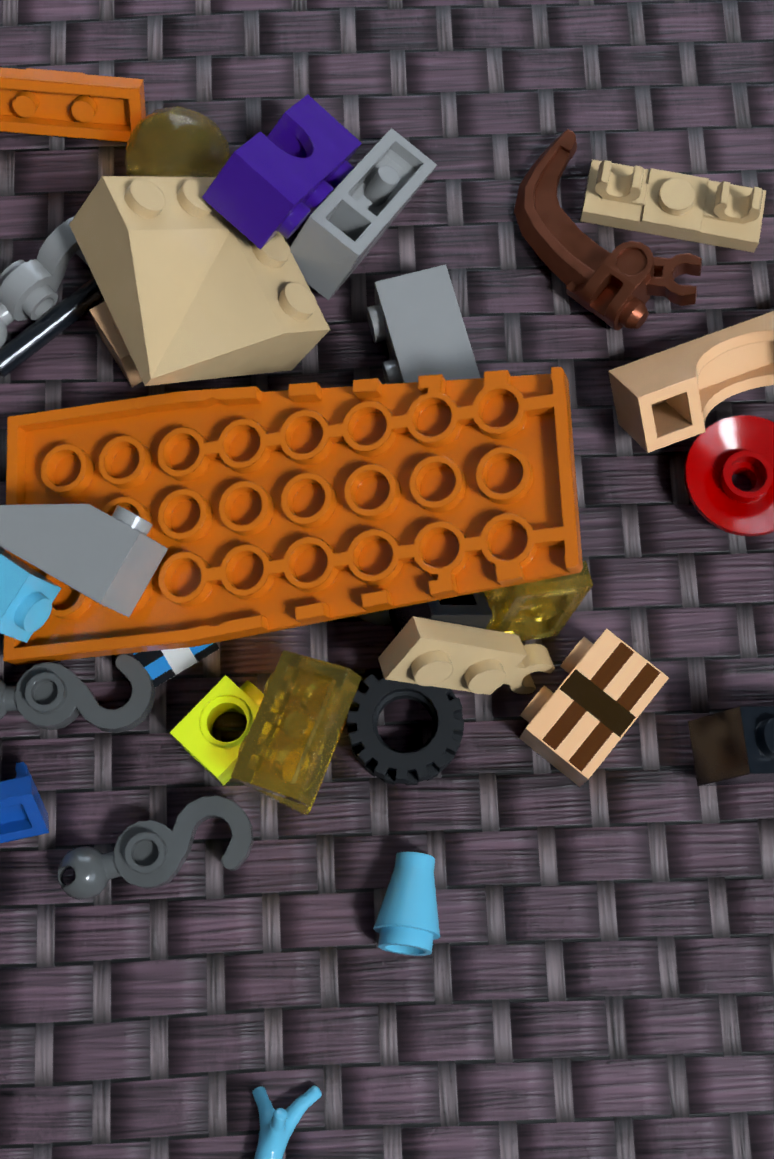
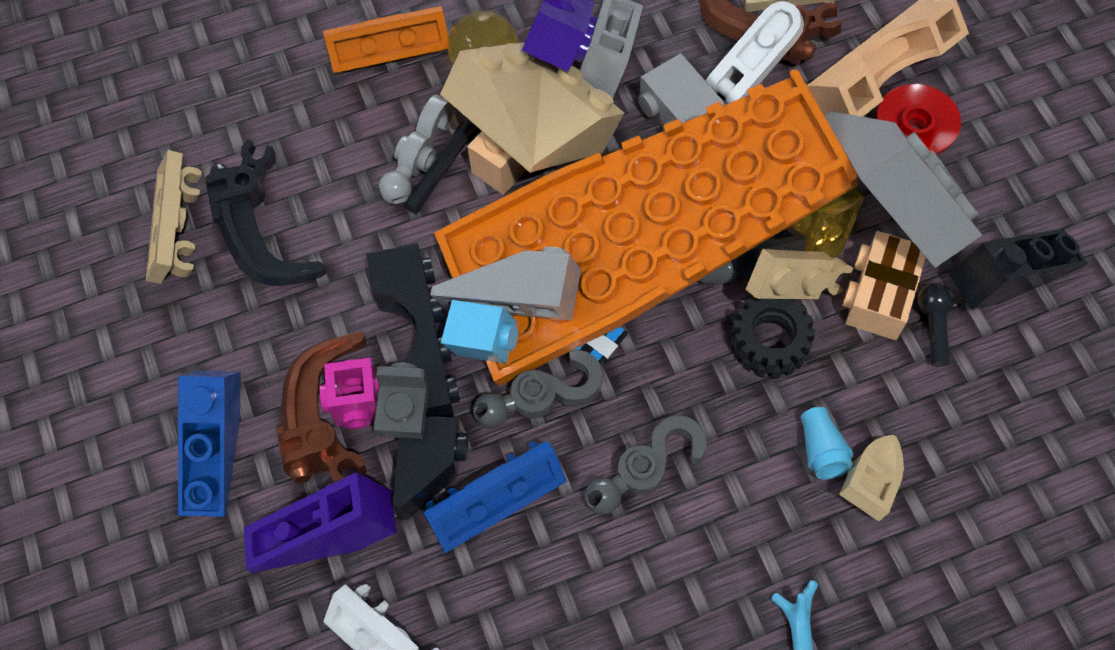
camera: 15 degrees left, 10 degrees down
neon yellow brick [170,675,277,786] -> none
clear yellow bracket [231,650,362,815] -> none
none -> white plate [706,1,804,104]
none -> light grey slope [825,111,982,268]
none -> tan plate [839,435,904,521]
none -> black bar [917,283,954,367]

